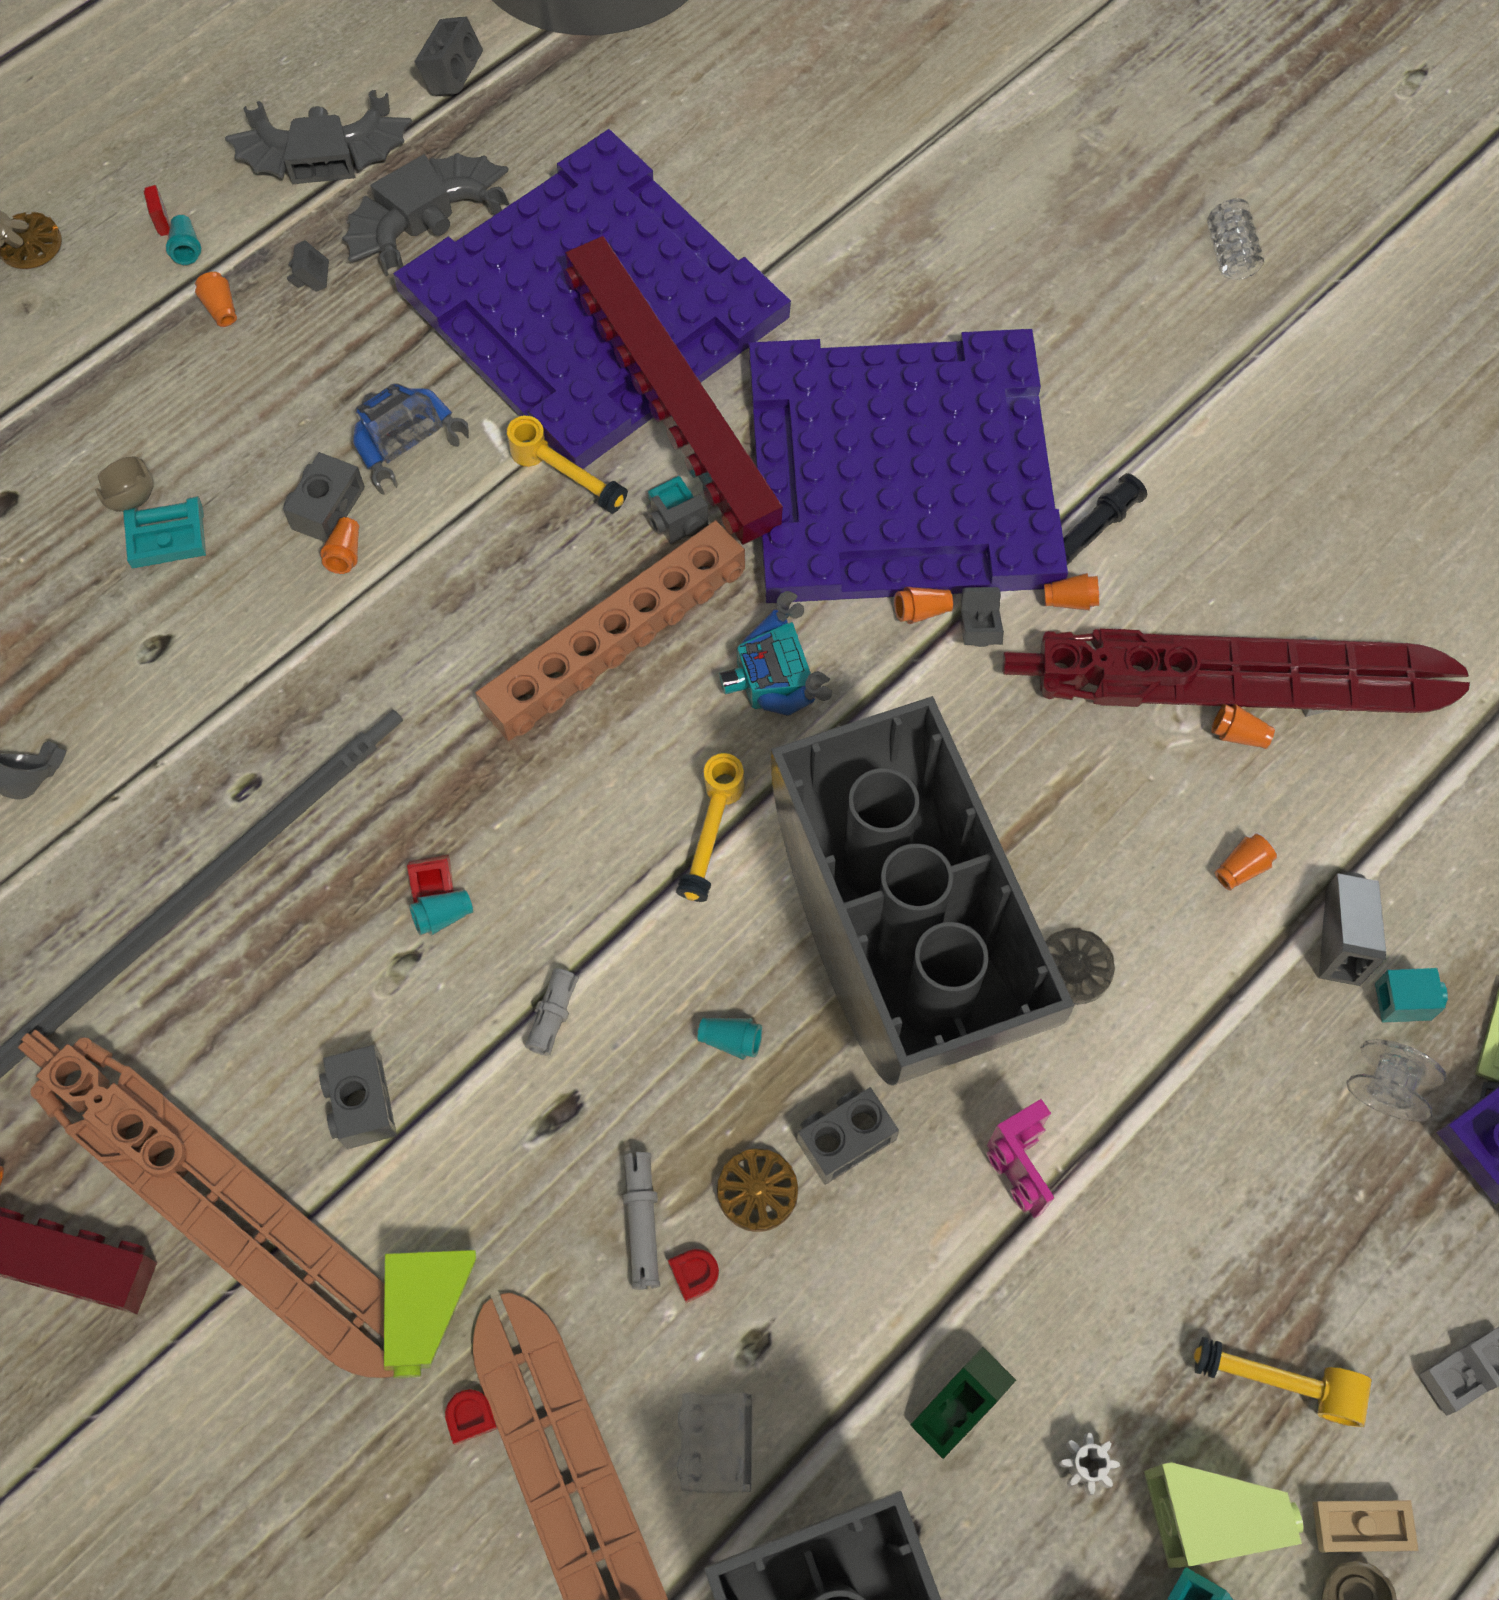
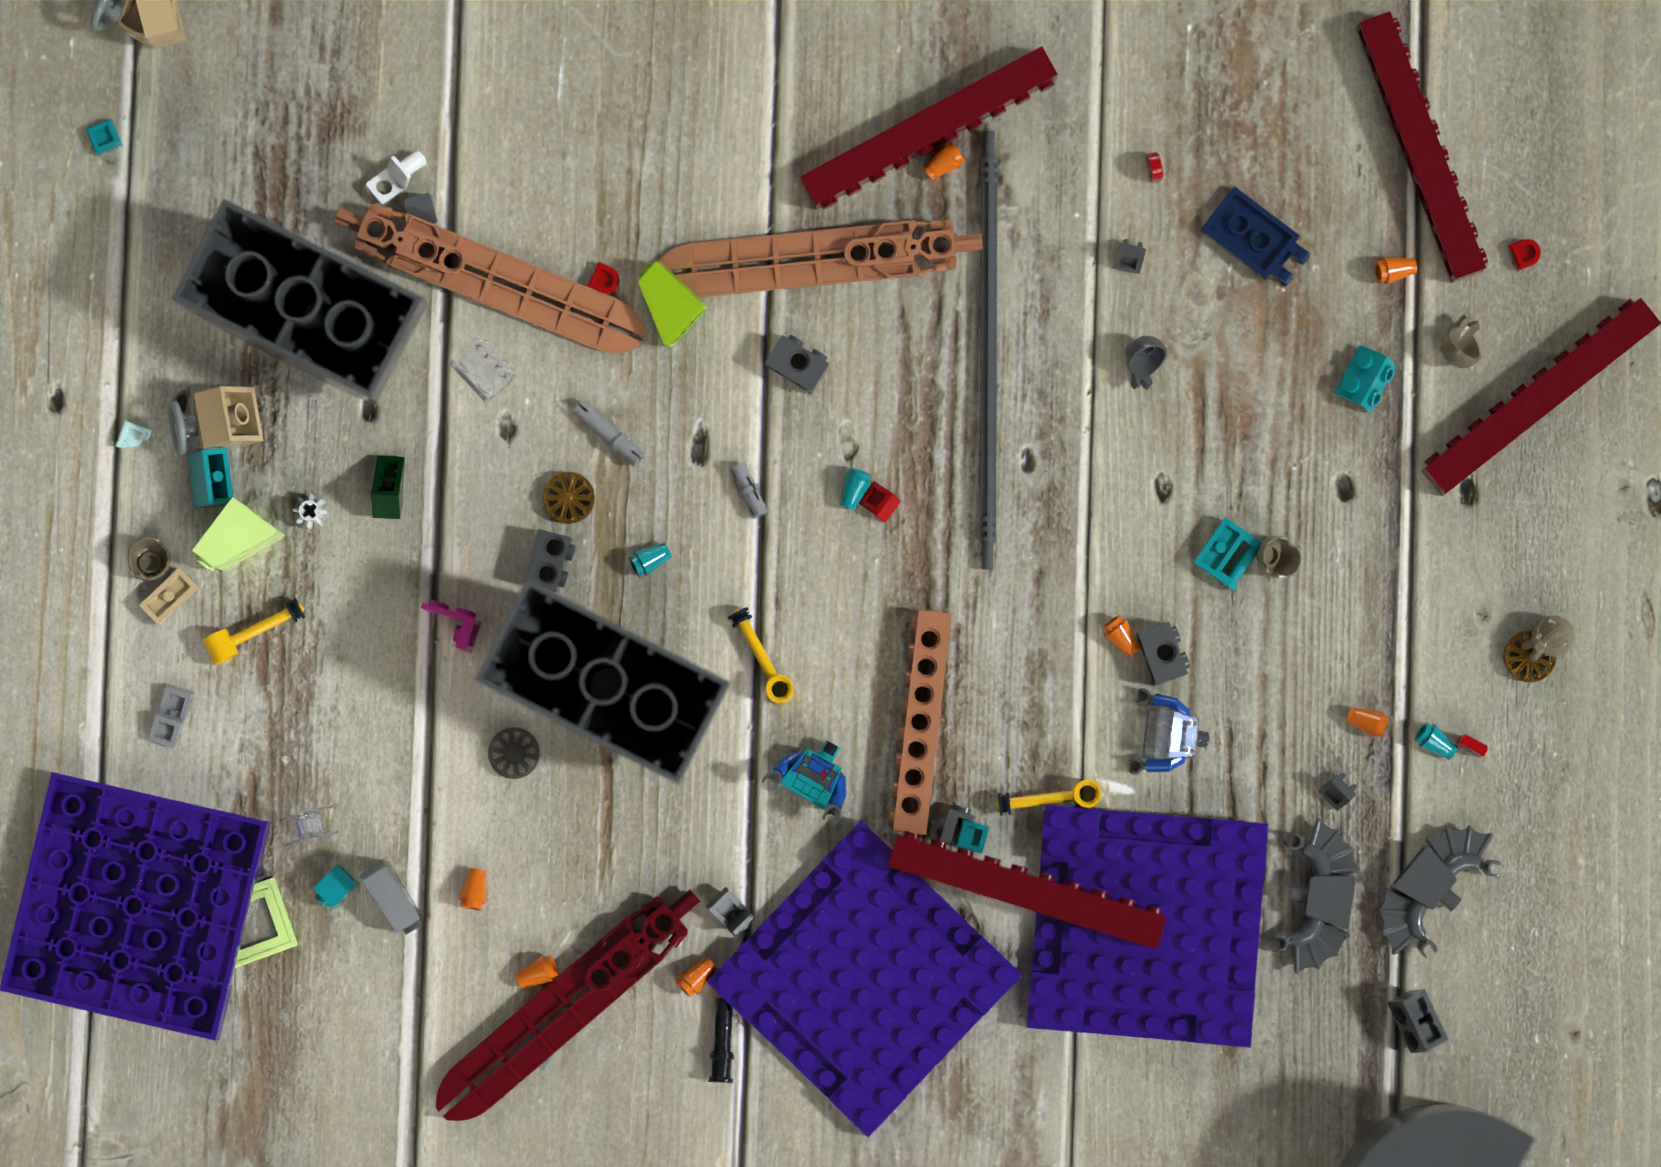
camera: 140 degrees right, 20 degrees up
red tile [668,1249,719,1303] -> none
orange cone [894,587,953,624] -> none

